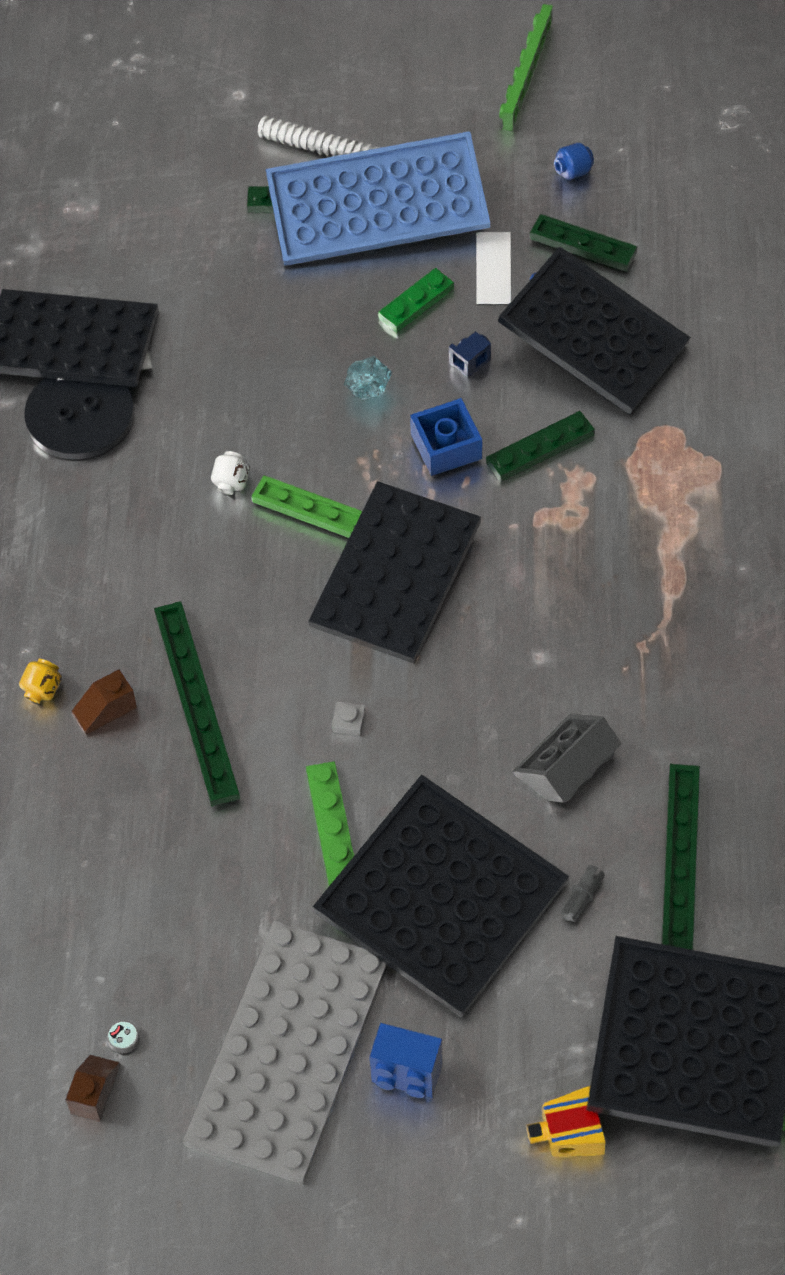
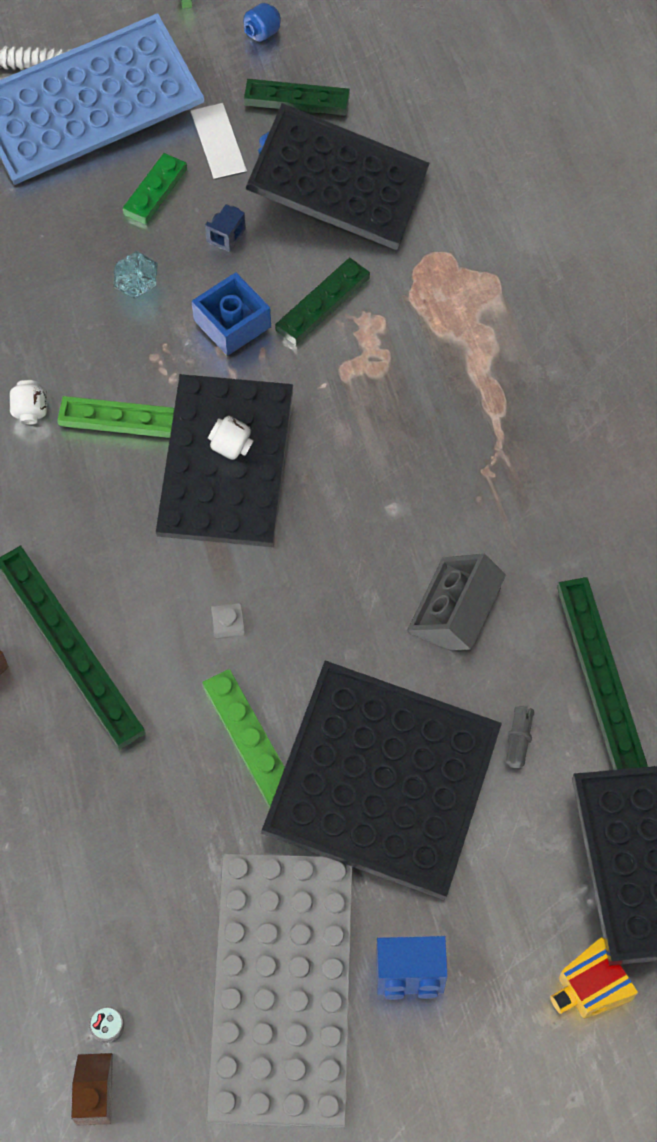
camera: 20 degrees left, 5 degrees up
none -> white head [208,416,253,460]

